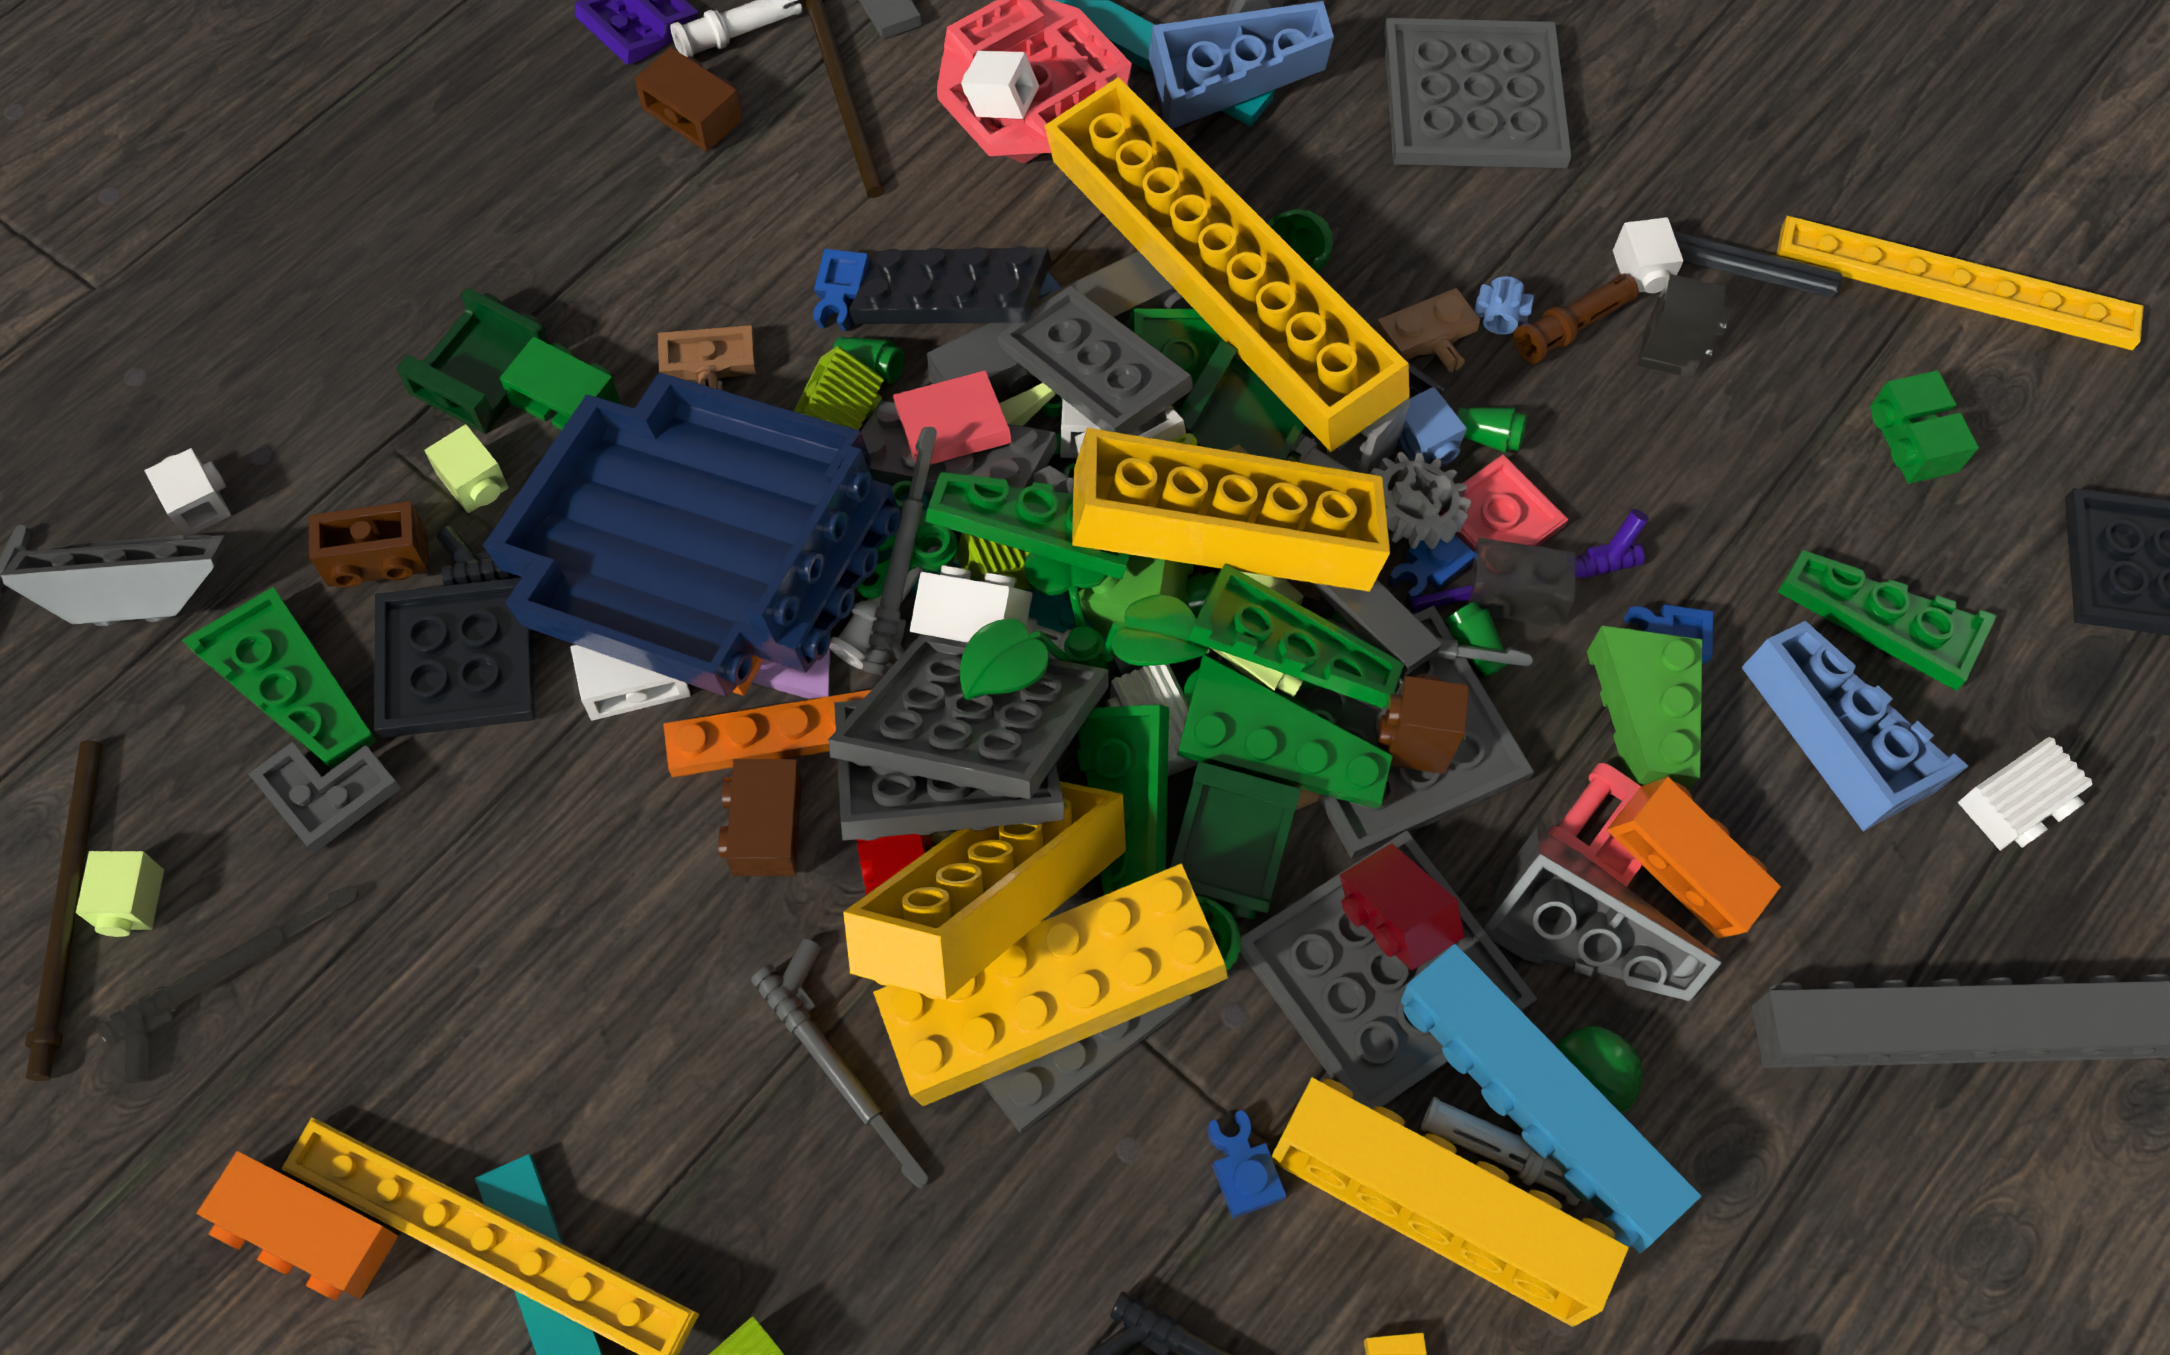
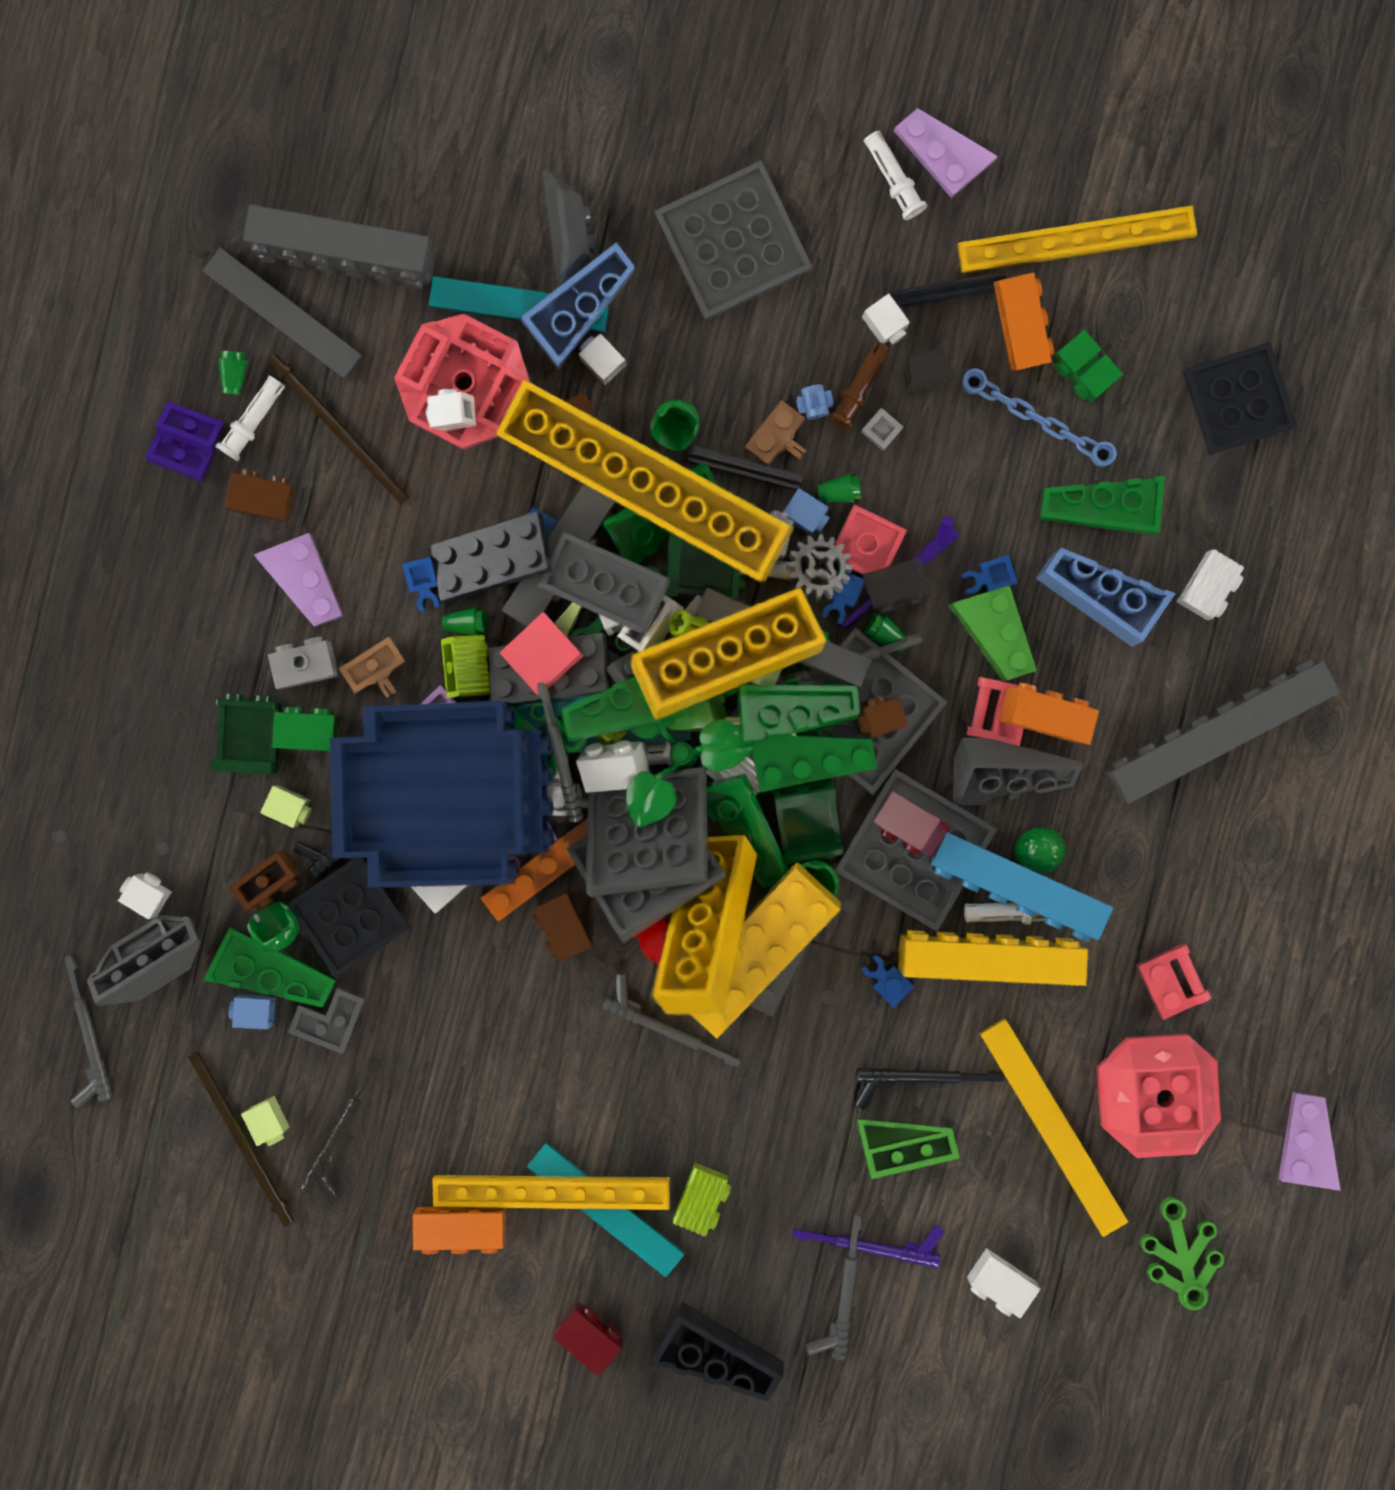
camera: 20 degrees left, 25 degrees up
none -> medium blue brick [228,994,276,1030]
none -> green hair [247,902,299,952]
none -> lavender wing [254,533,343,627]
none -> light grey brick [267,637,339,690]
none -> white brick [579,333,626,385]
none -> light grey plate [861,408,903,451]
none -> white pin [864,131,927,220]
none -> lavender wing [894,108,998,198]
none -> medium blue piece [962,368,1117,467]
none -> orange brick [993,272,1054,371]

